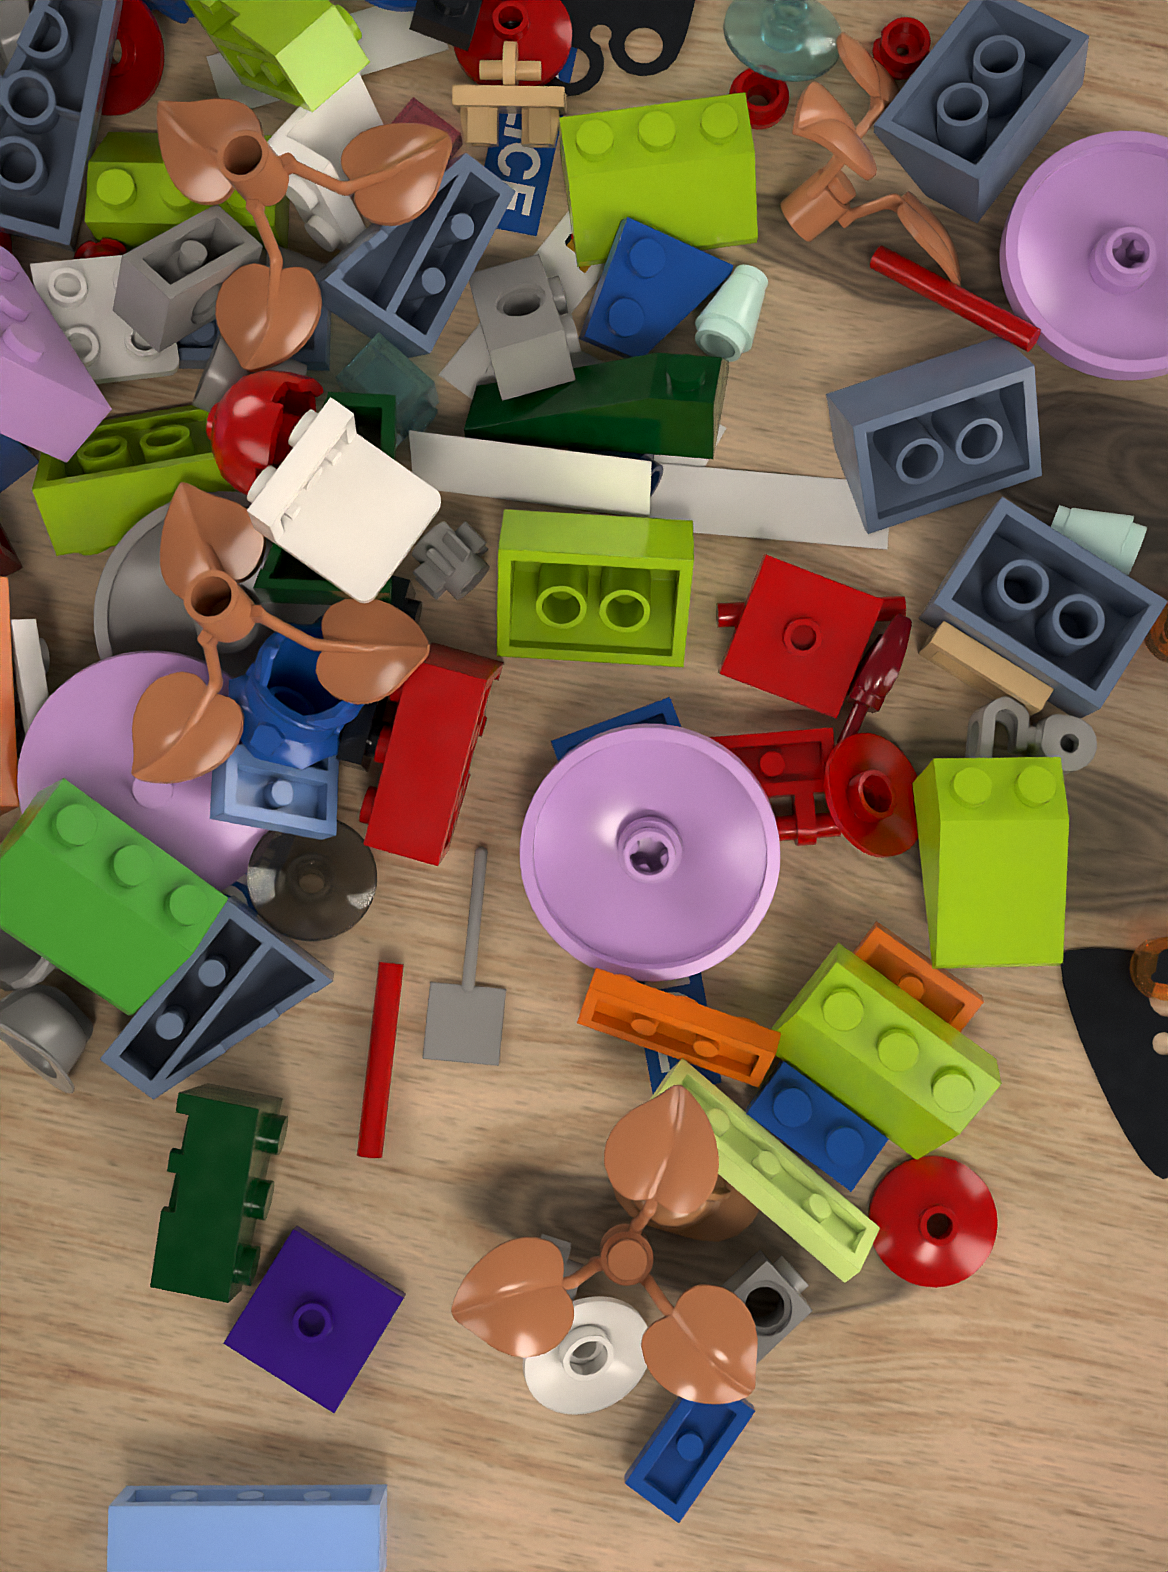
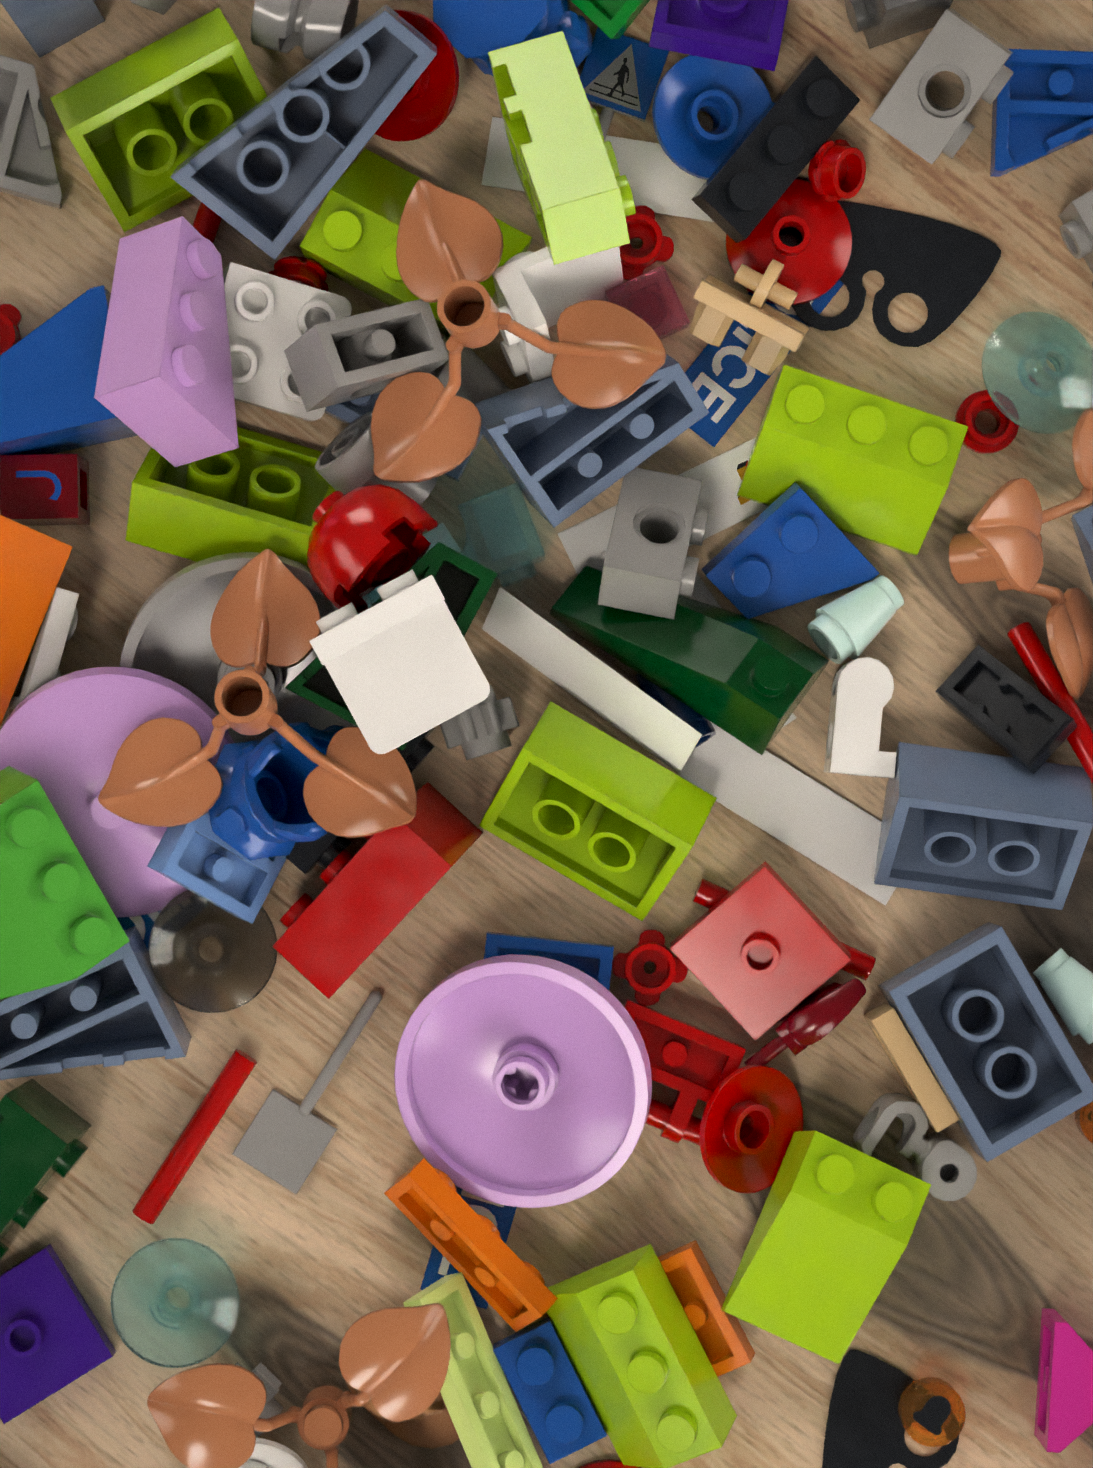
camera: 25 degrees right, 5 degrees up
none -> clear light blue dish [111,1238,240,1368]
none -> red plate [612,929,688,1006]
none -> red plate [619,205,674,281]
none -> white leg [824,657,897,778]
none -> black plate [936,645,1077,774]

